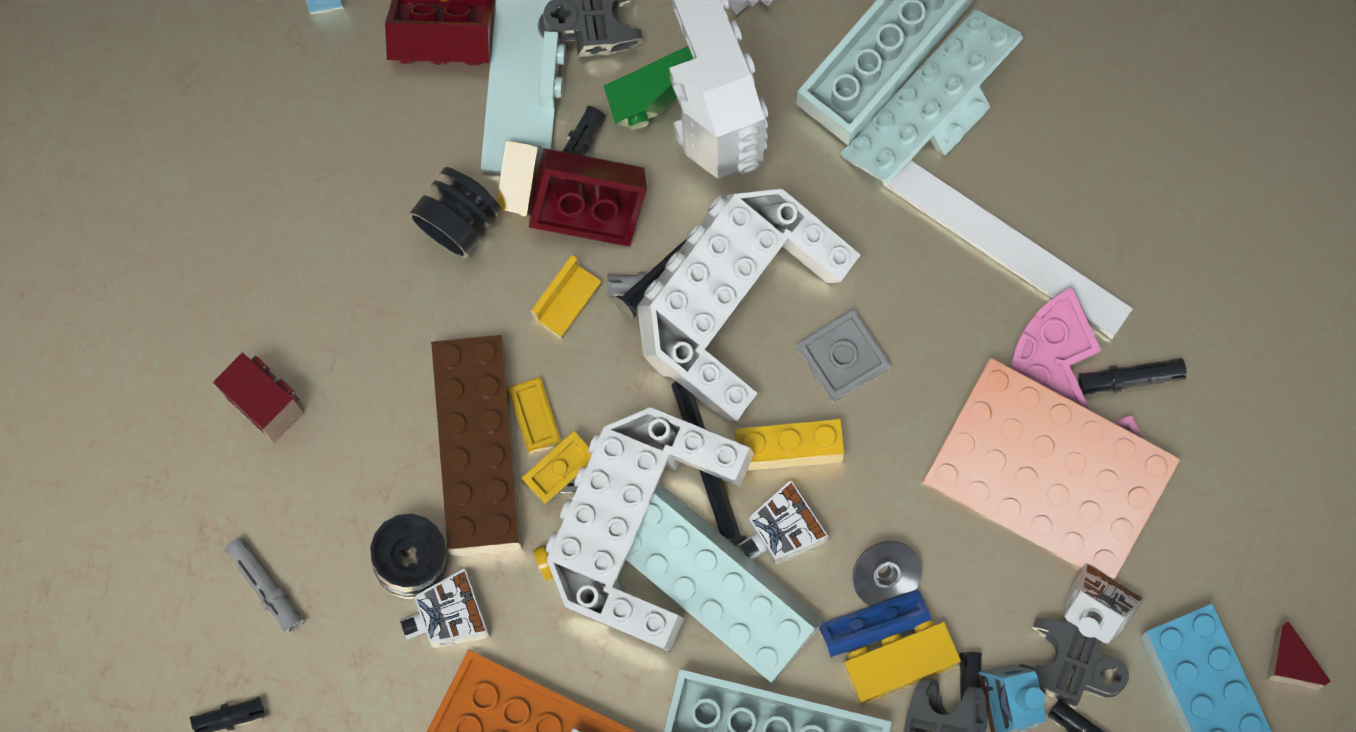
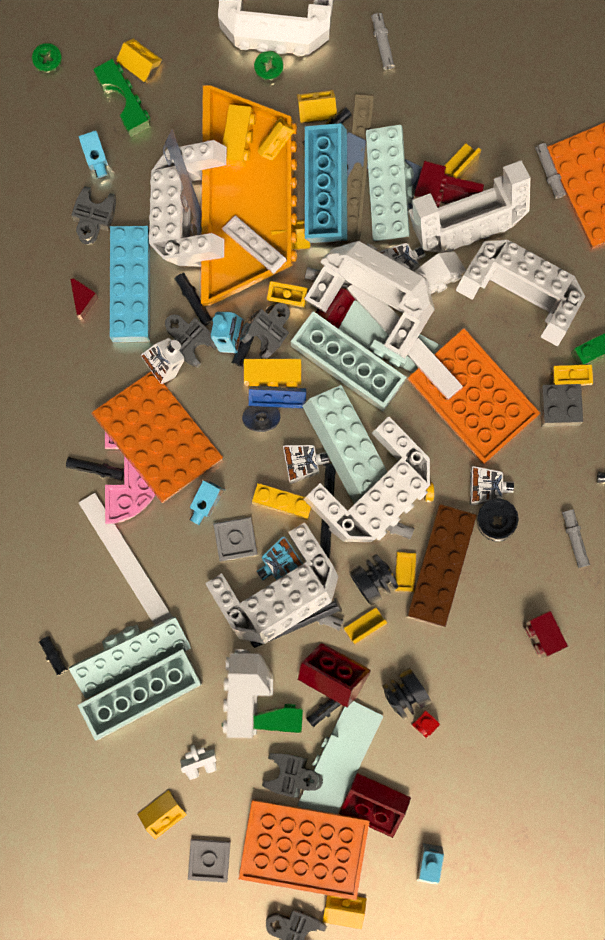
camera: 160 degrees left, 5 degrees up
panel [497,140,541,216] -> none
yellow panel [521,431,592,505] -> none
none -> black pin [38,636,68,676]
none -> medium azure torso [189,480,225,525]
none -> torso [256,536,303,581]
none -> black wheel [349,554,399,606]
none -> red brick [412,710,440,738]

